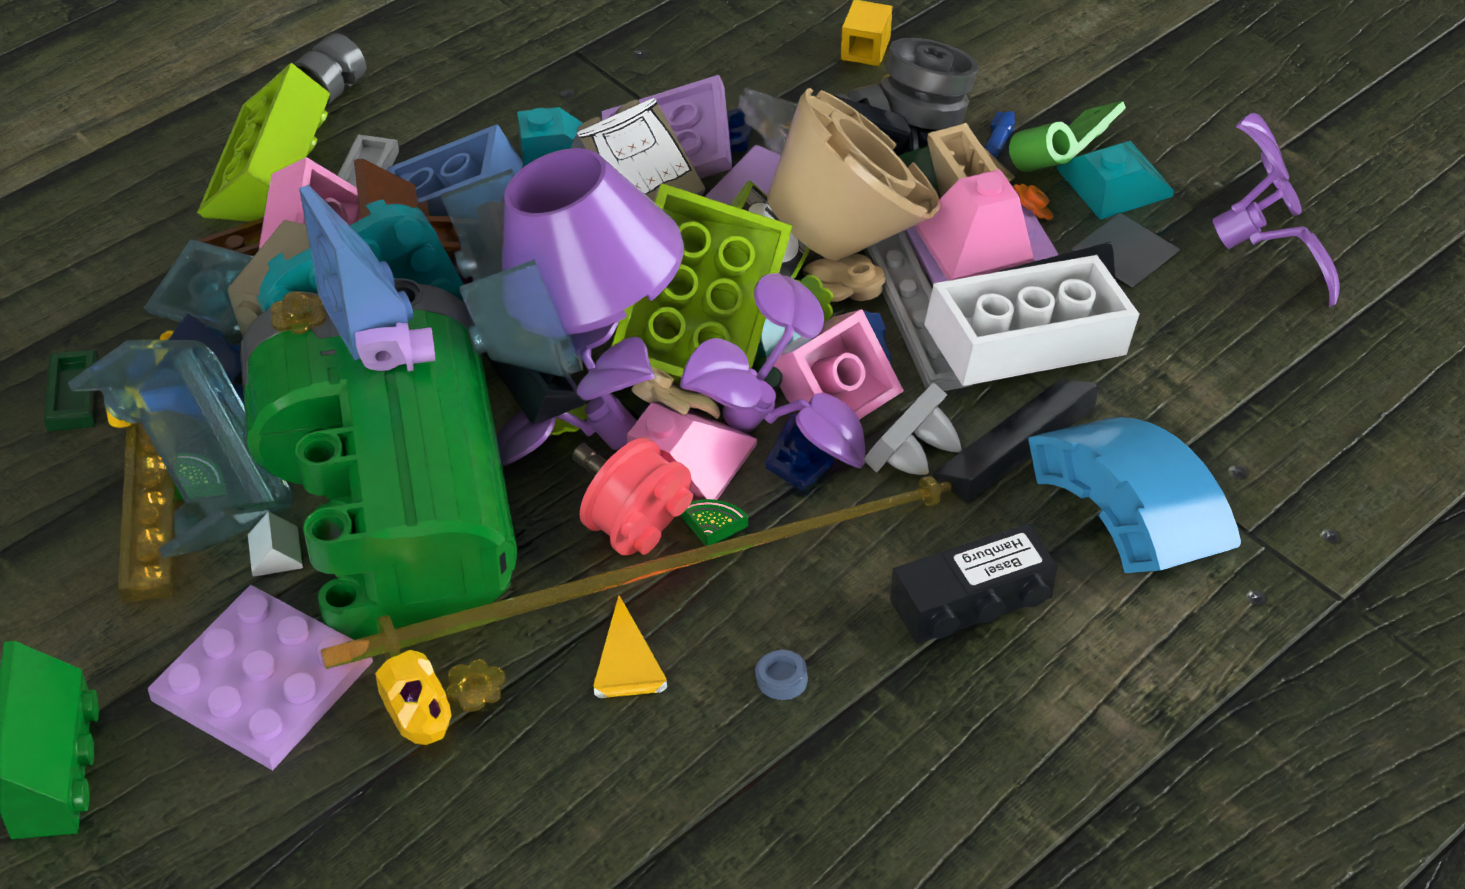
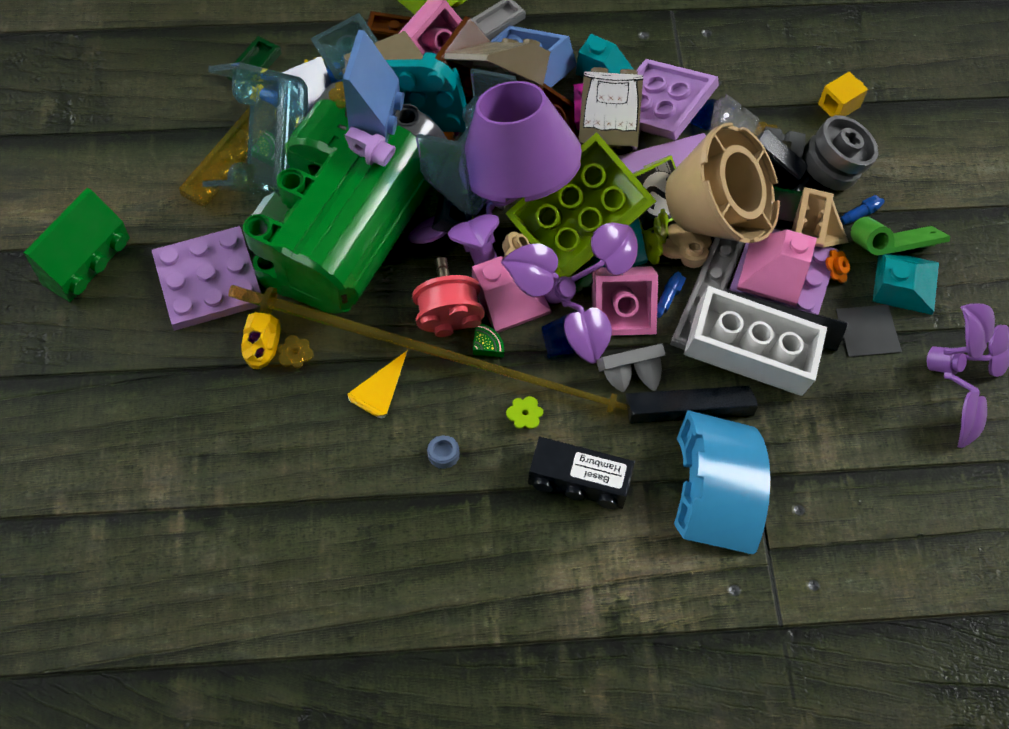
camera: 35 degrees right, 15 degrees up
none -> dark tan slope [444,38,550,86]
none -> lime plant [506,396,543,429]
none -> lime plant [654,209,668,244]

